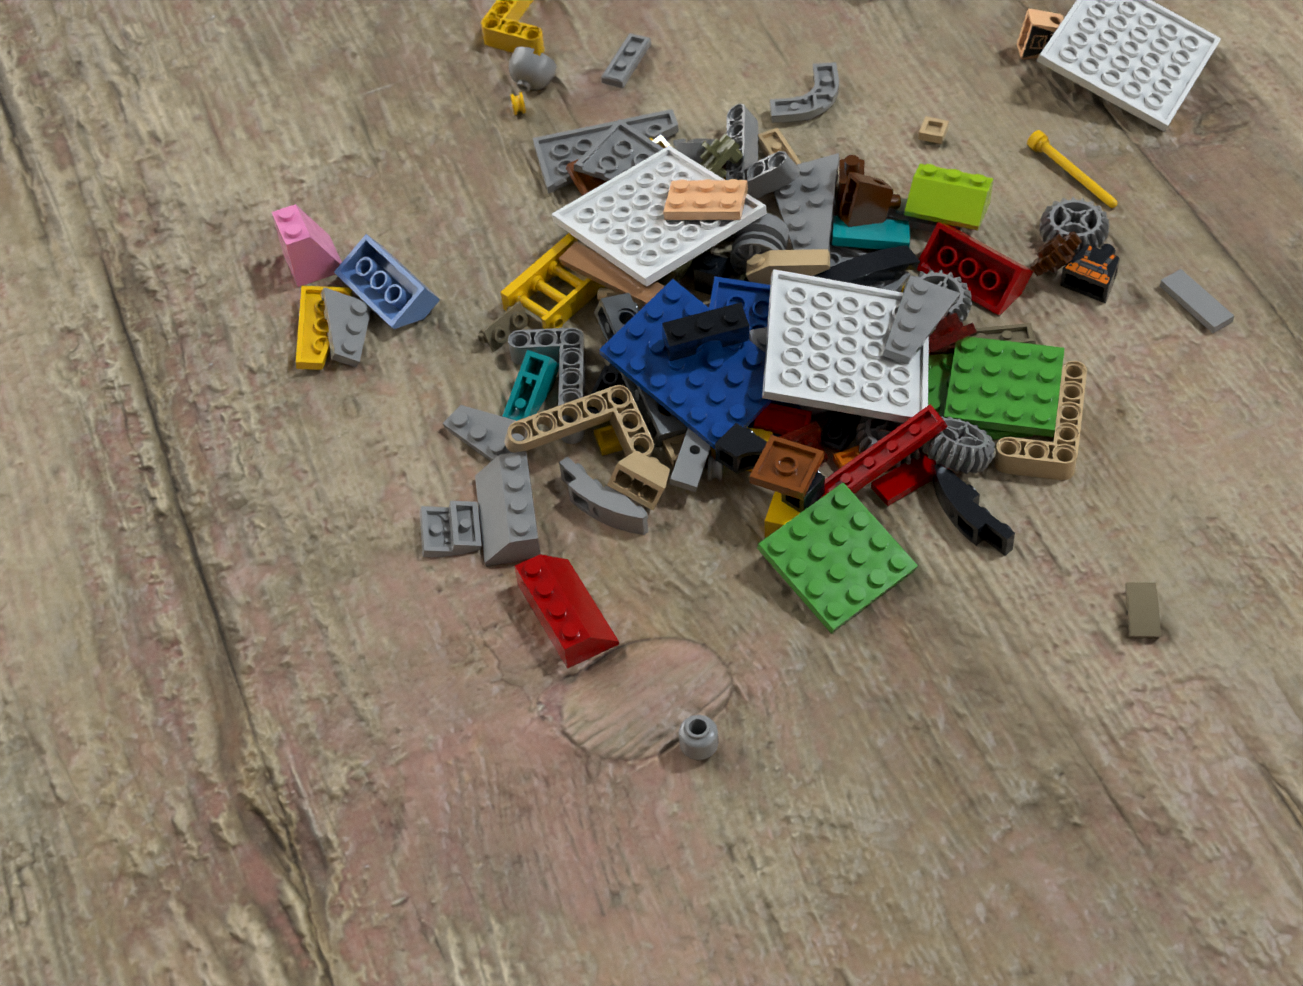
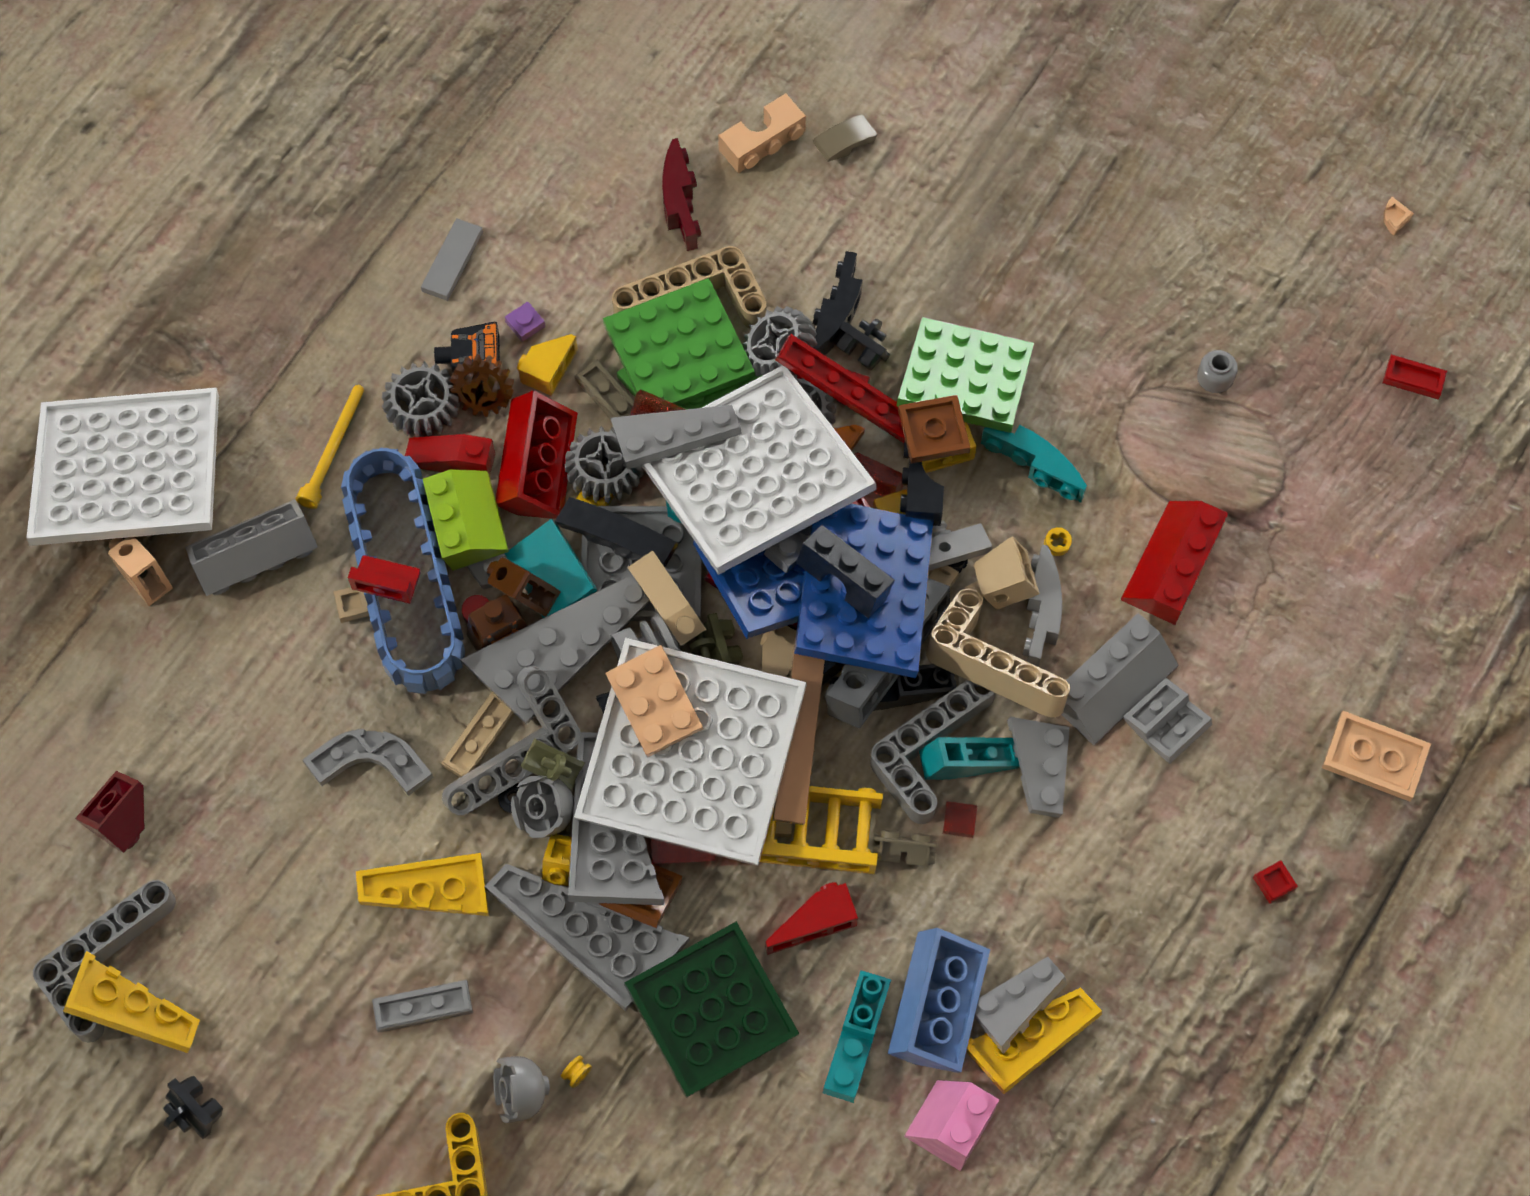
camera: 130 degrees left, 15 degrees up
none -> light grey slope [185,499,318,596]
none -> medium blue piece [341,447,466,694]
none -> red panel [347,555,421,604]
none -> yellow wing [355,853,489,916]
none -> red slope [405,434,496,476]
none -> medium lavender plate [505,302,545,342]
none -> yellow slope [517,334,578,396]
none -> dark green plate [624,921,799,1098]
none -> dark red slope [662,138,701,251]
none -> light nougat arch [718,93,806,173]
none -> red slope [765,882,858,955]
none -> teal slope [822,970,891,1103]
none -> black hips [836,319,890,370]
none -> clear red tile [942,801,977,838]
none -> teal slope [980,425,1087,503]
none -> yellow bush [1044,527,1072,556]
none -> red tile [1253,860,1298,904]
none -> light nougat plate [1322,711,1431,802]
none -> red tile [1382,354,1447,400]

